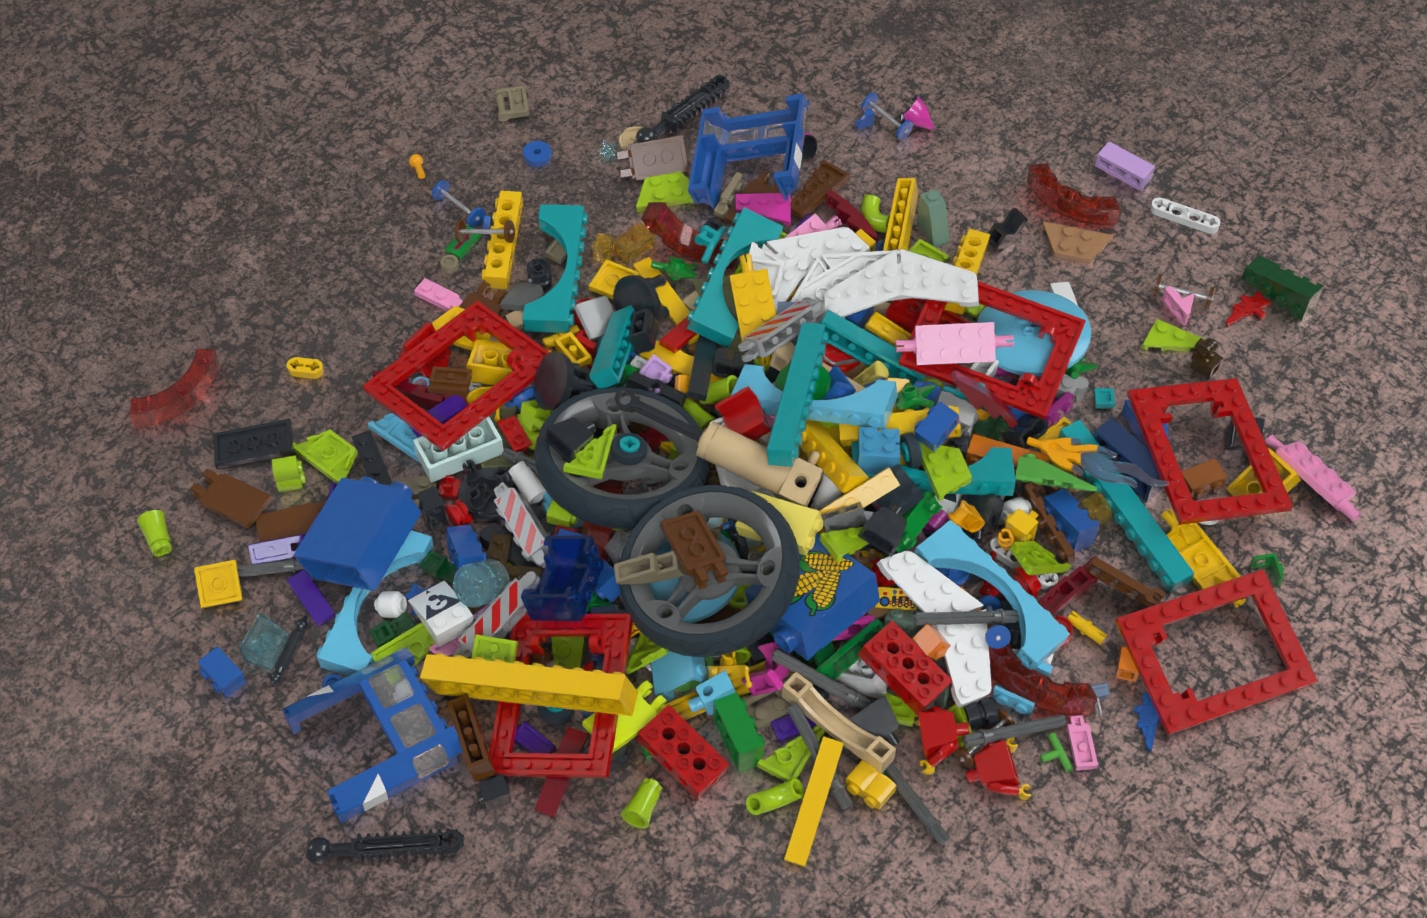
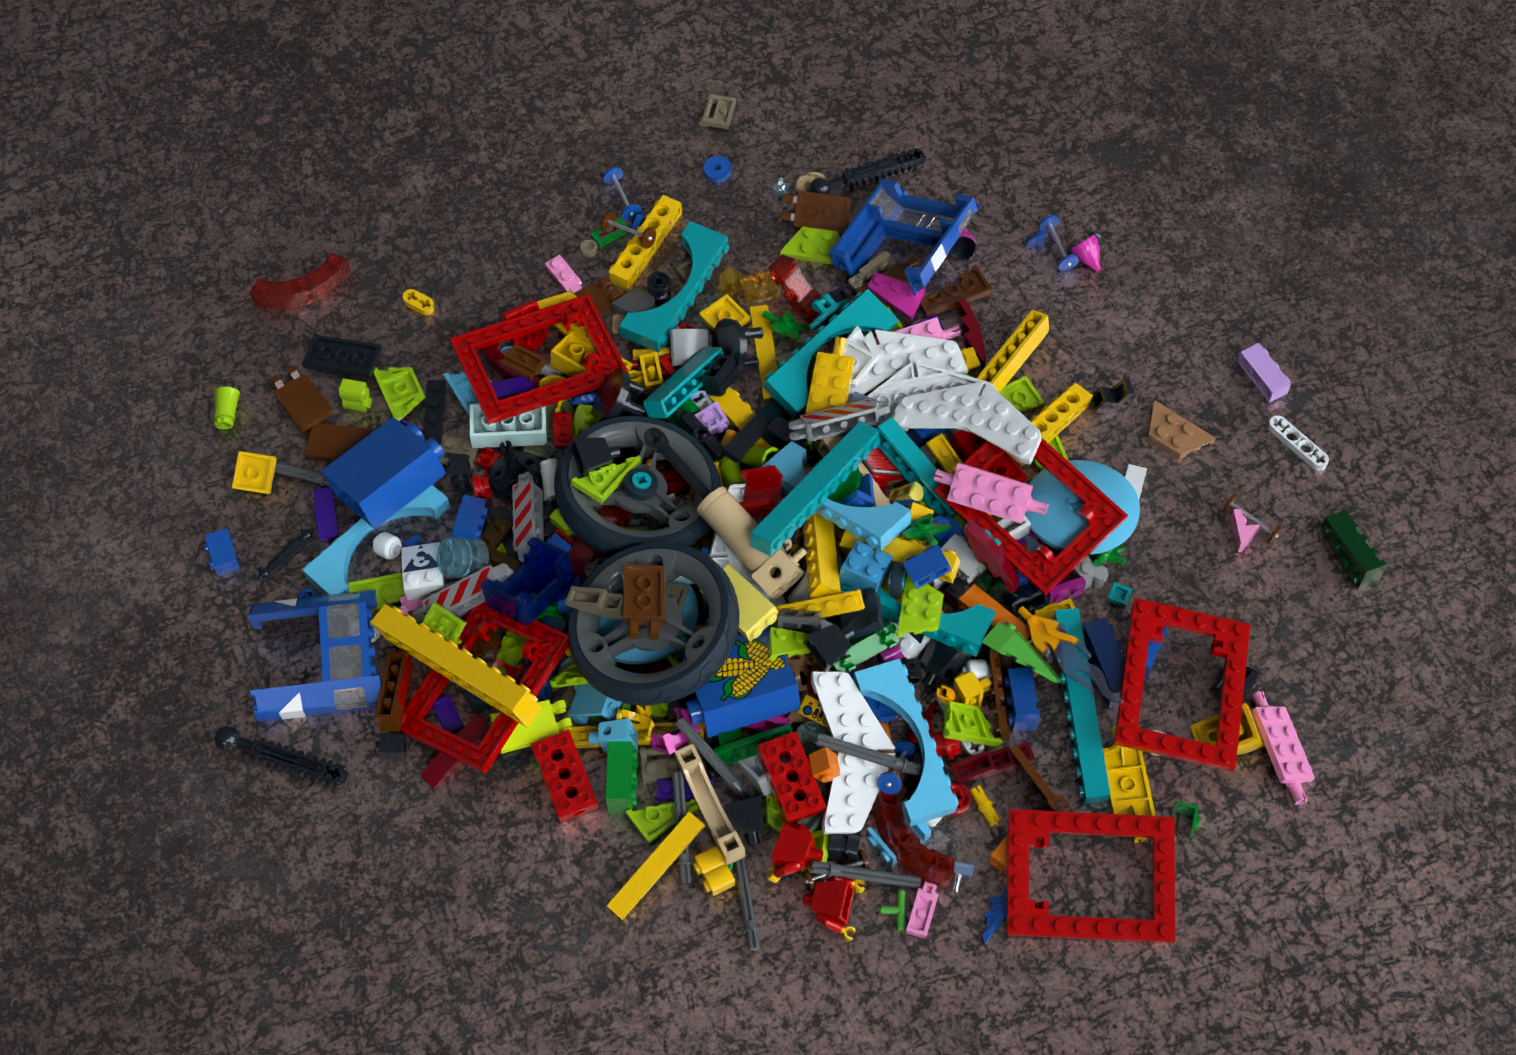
camera: 25 degrees right, 5 degrees up
clear light blue slope [239,612,290,671] -> none
plate [248,533,306,564] -> none
dark green slope [369,611,416,648] -> none
light orange bar [409,154,425,179] -> none
dark green slope [419,550,458,586] -> none
lime plant [621,778,662,829] -> none
red tile [659,315,697,354] -> none
lime cylinder [746,778,805,815] -> none
lime cylinder [861,194,890,233] -> none
sand green slope [917,189,950,248] -> none
light orange piece [948,500,985,533] -> none
clear red brick [1027,163,1121,225] -> none
clear yellow brick [1082,491,1113,526] -> none
lime wing [1142,319,1216,352] -> none
dark orange brick [1181,458,1227,499] -> none
dark brown brick [1190,338,1224,380] -> none
red piece [1226,292,1271,327] -> none

